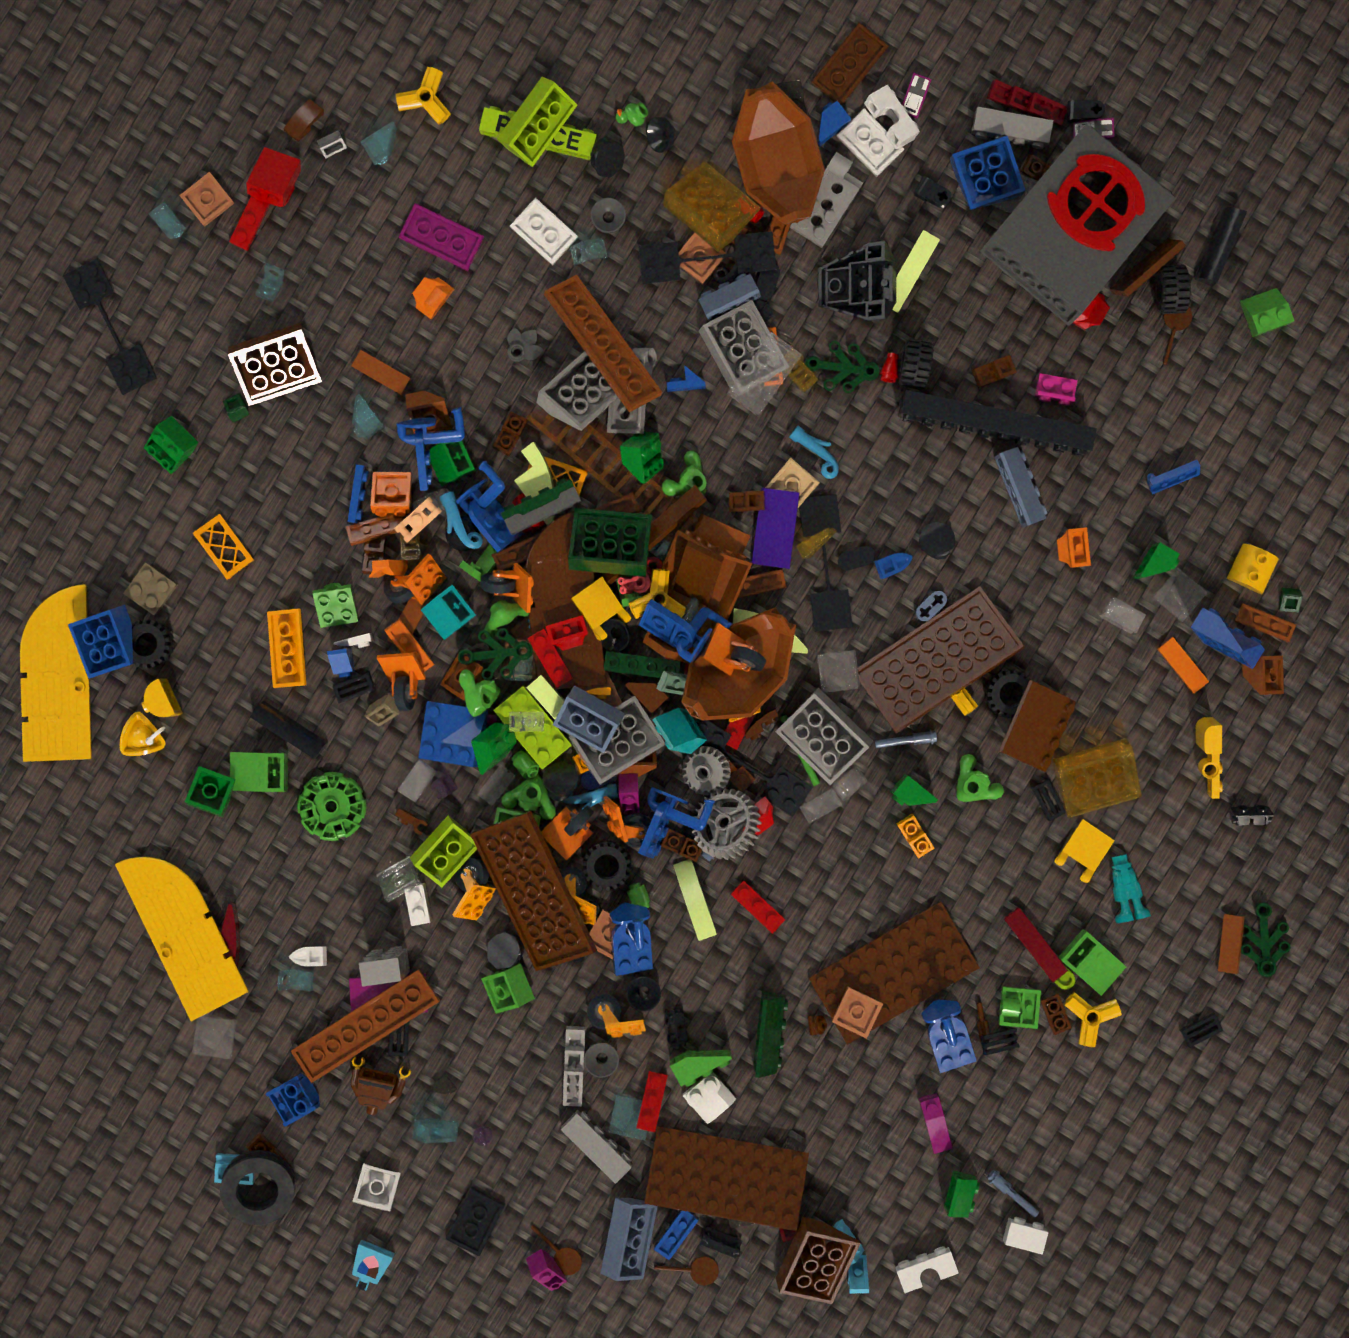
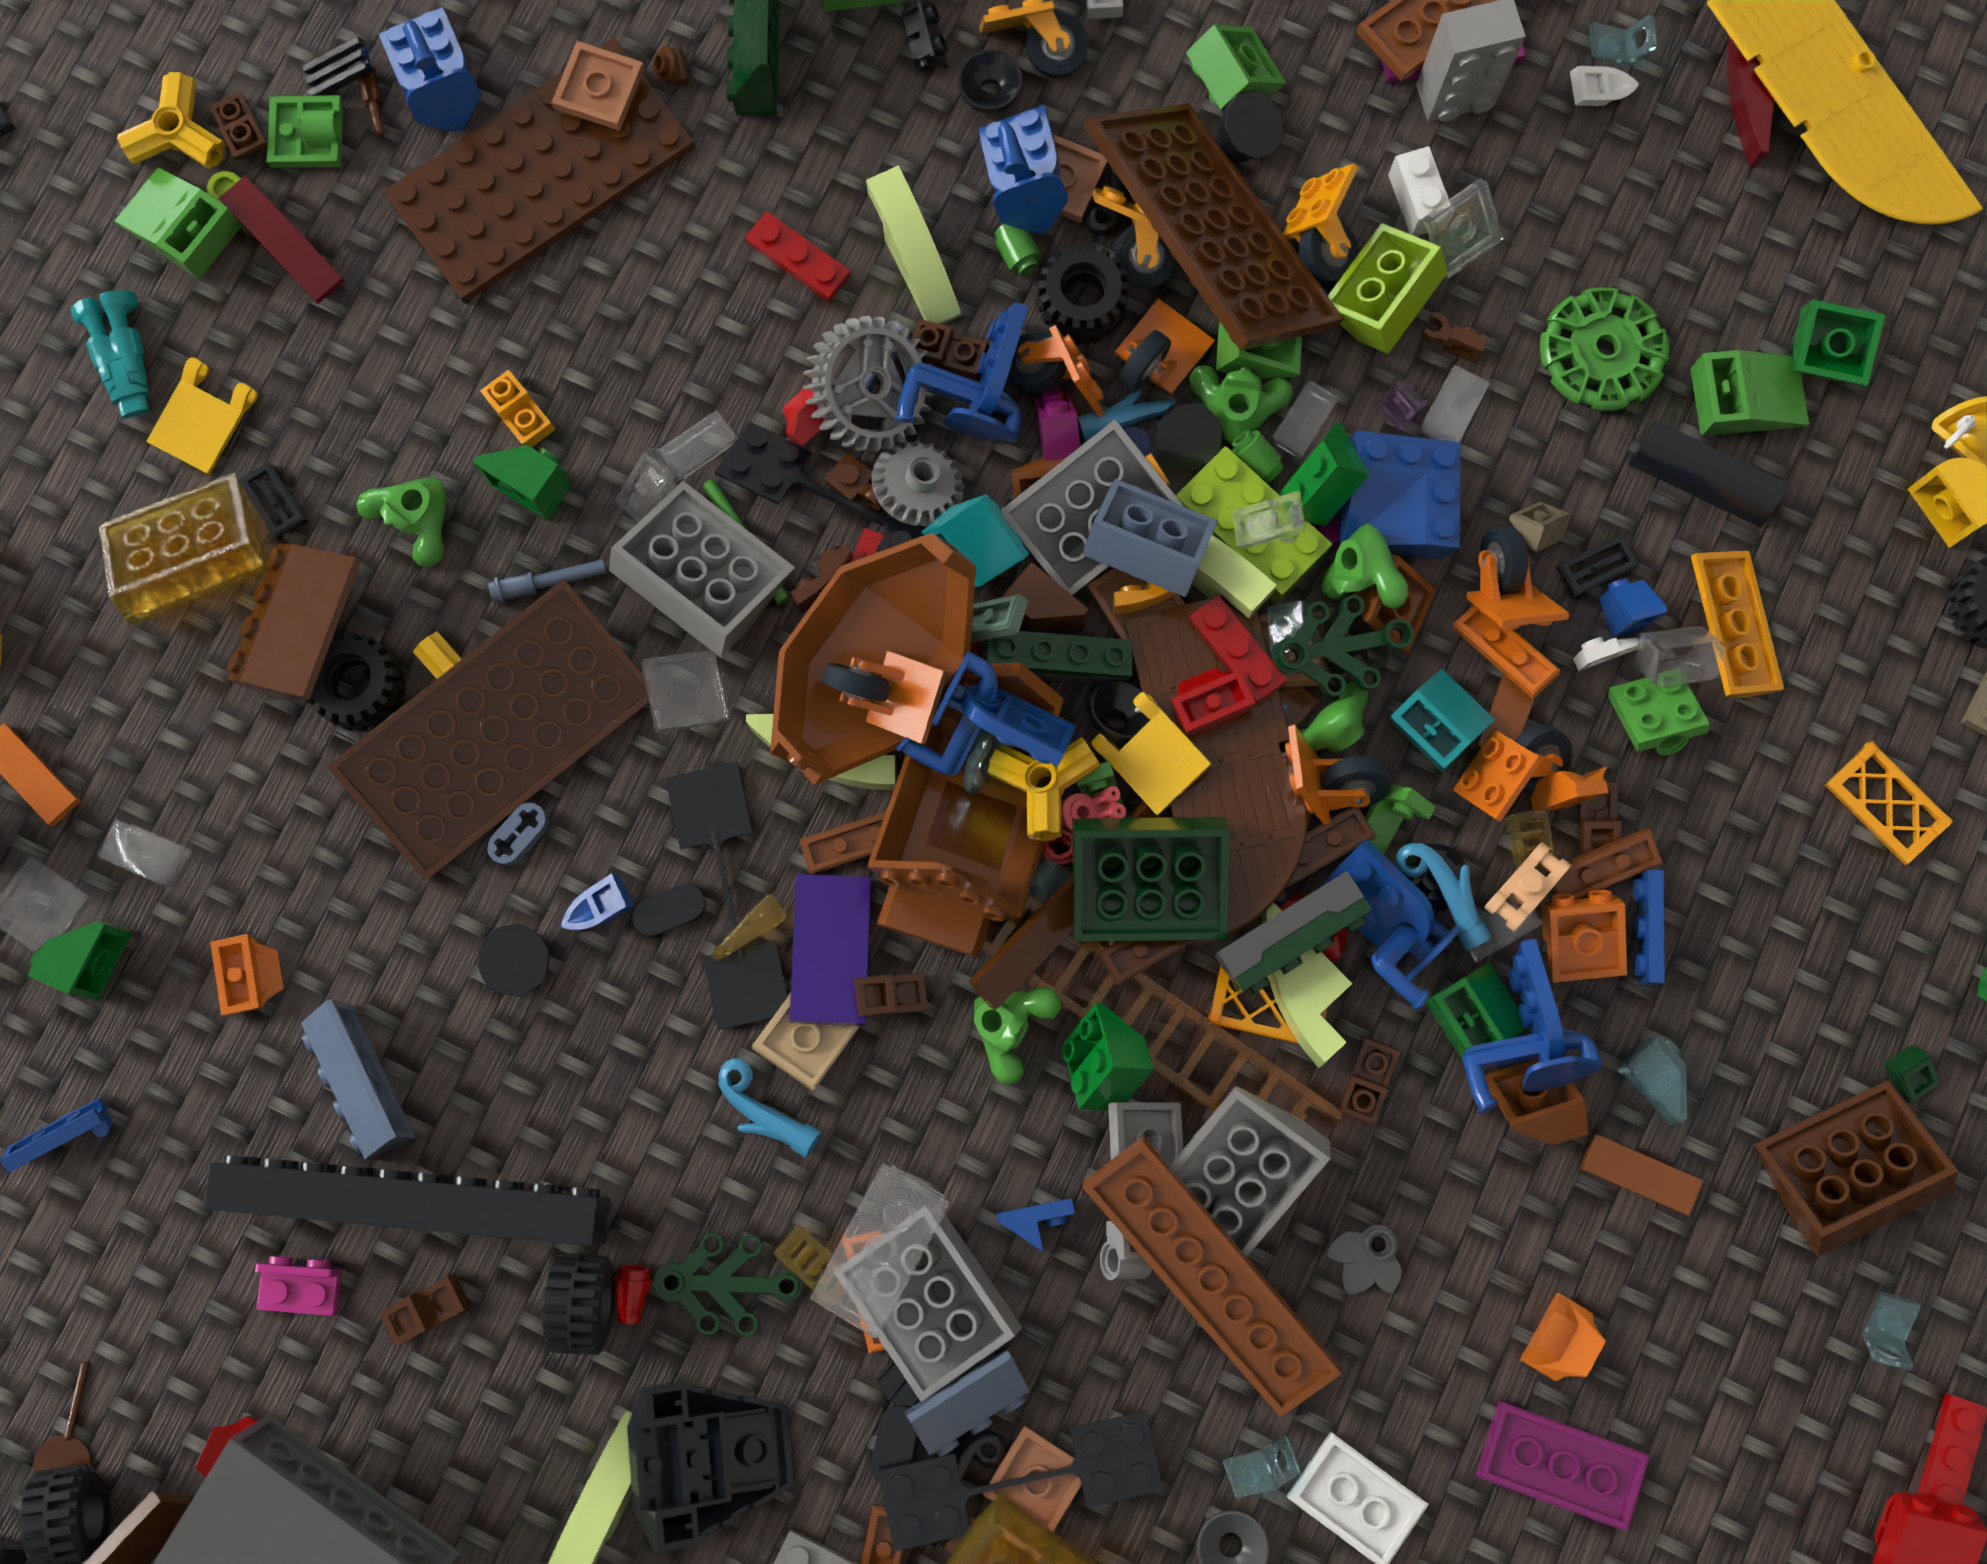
camera: 170 degrees right, 10 degrees down
none -> clear piece [1634,625,1726,687]

